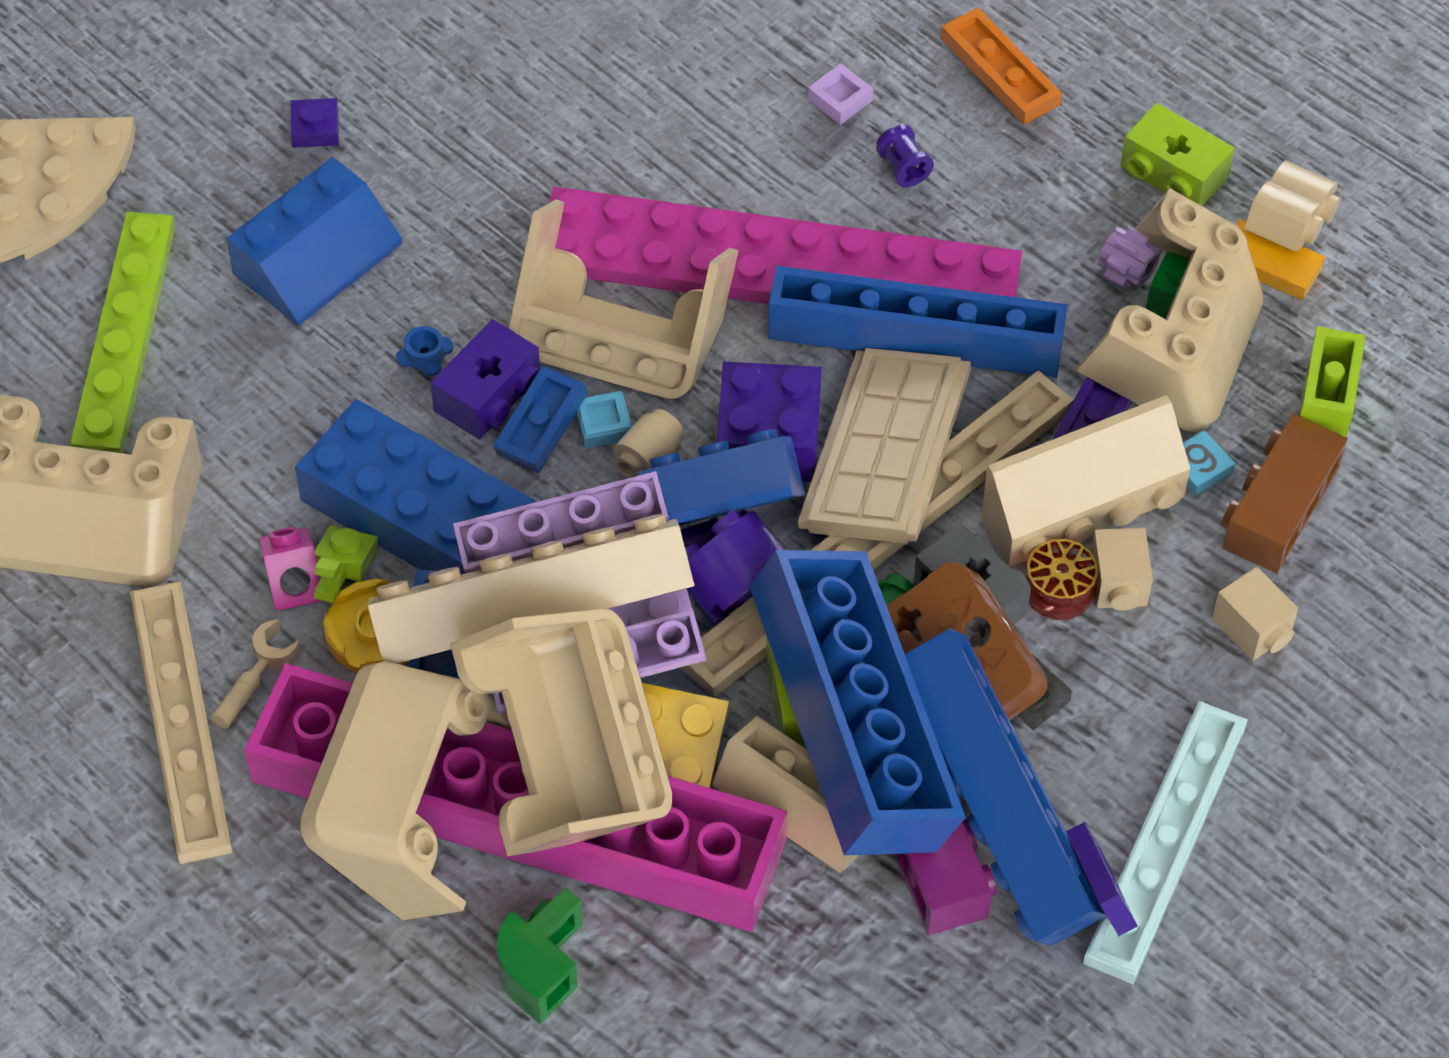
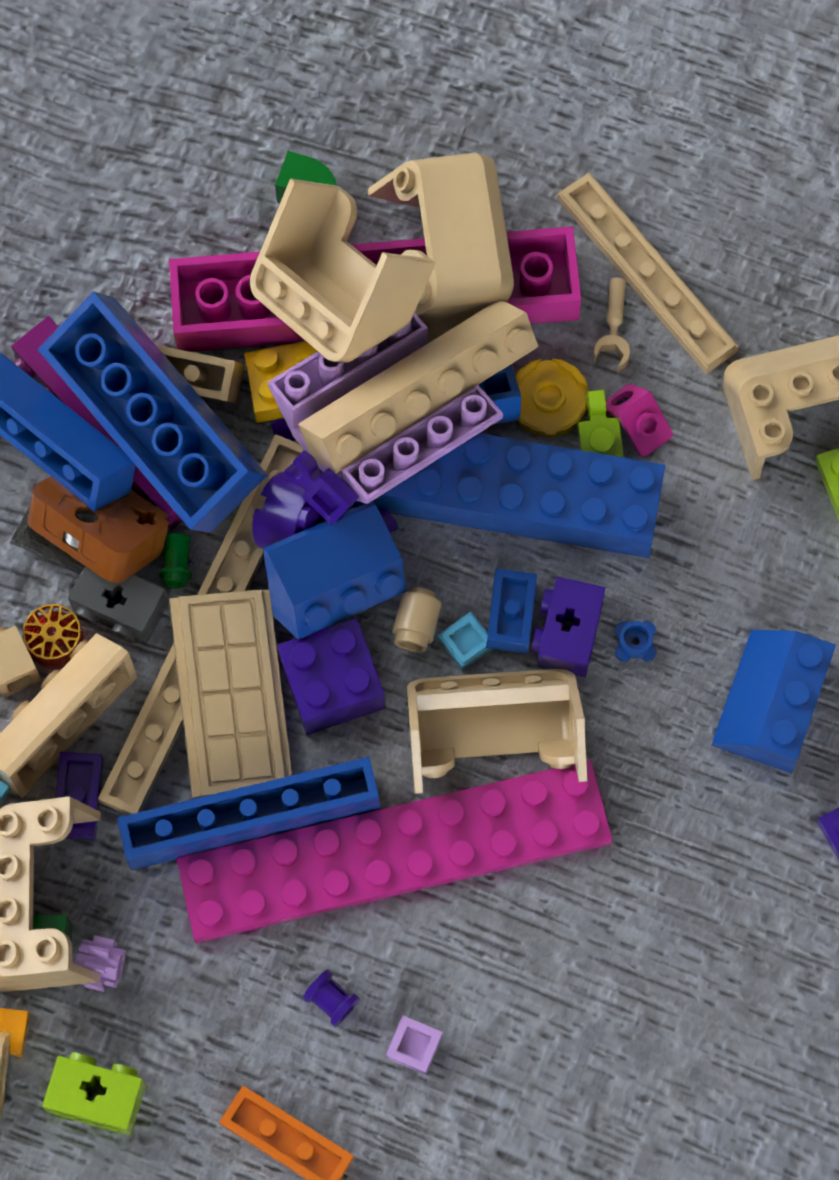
camera: 160 degrees right, 15 degrees up
none -> dark purple plate [284,450,359,526]

